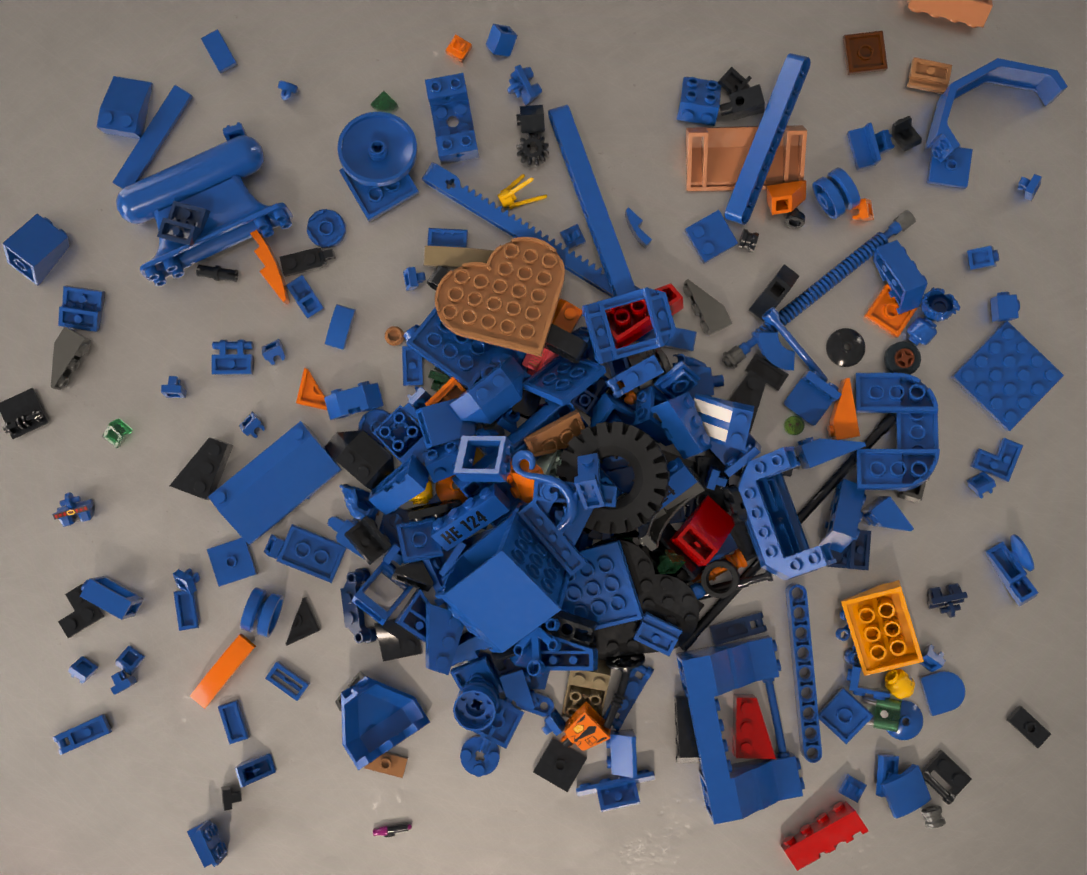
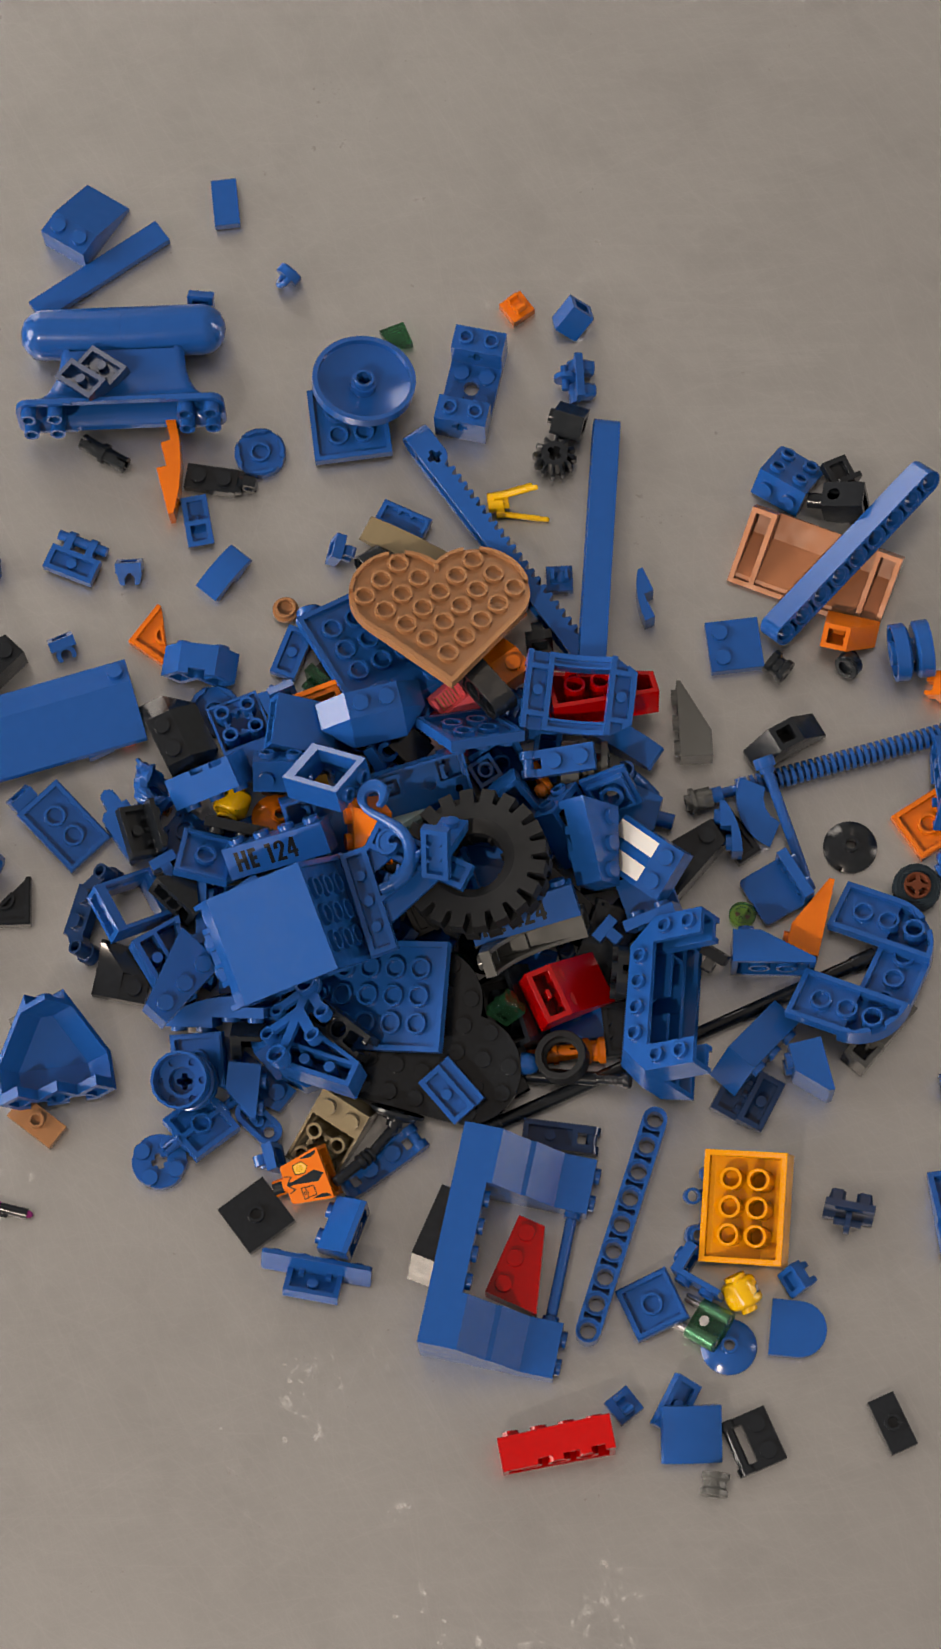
camera: 25 degrees right, 15 degrees down
medium nougat wing [524,410,585,457] -> none
none -> black tile [524,621,553,654]
none -> blue slope [714,800,743,860]

